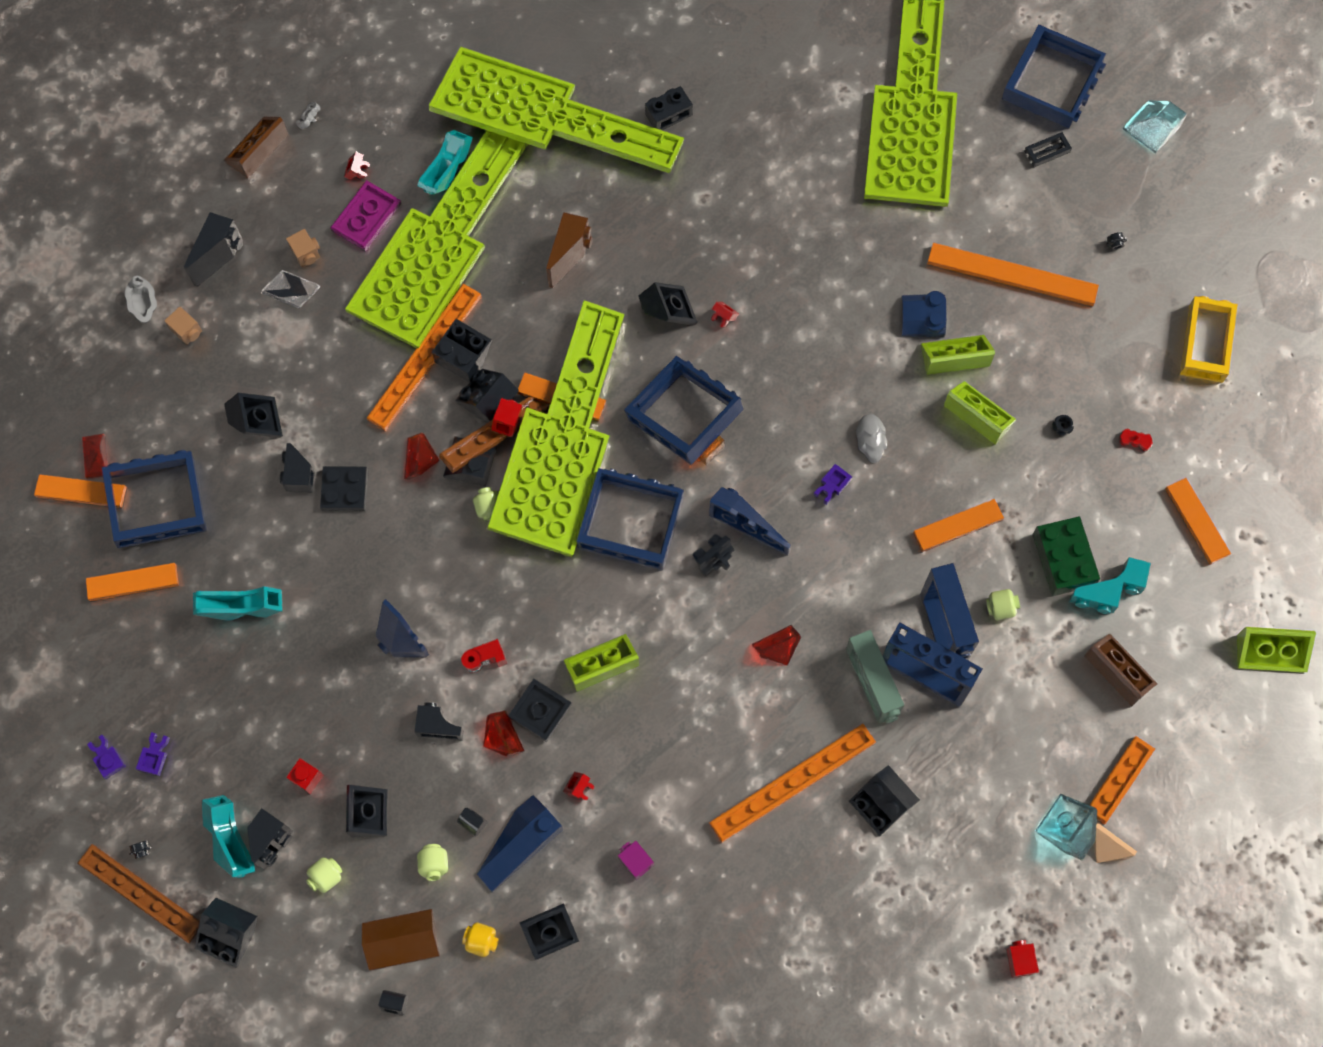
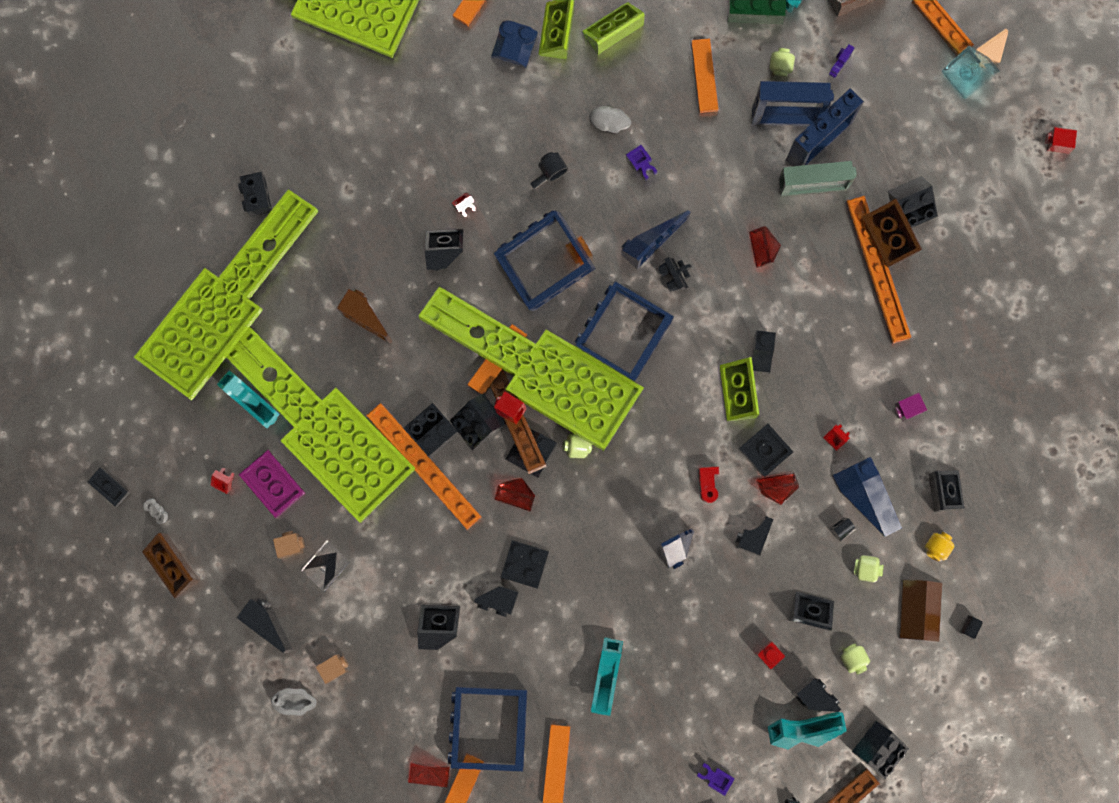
camera: 70 degrees left, 10 degrees up
none -> black plate [87,467,130,507]
none -> black piece [530,152,569,189]
none -> black arch [752,330,776,374]
none -> dark purple plate [829,44,855,78]
none -> reddish brown slope [863,199,923,267]

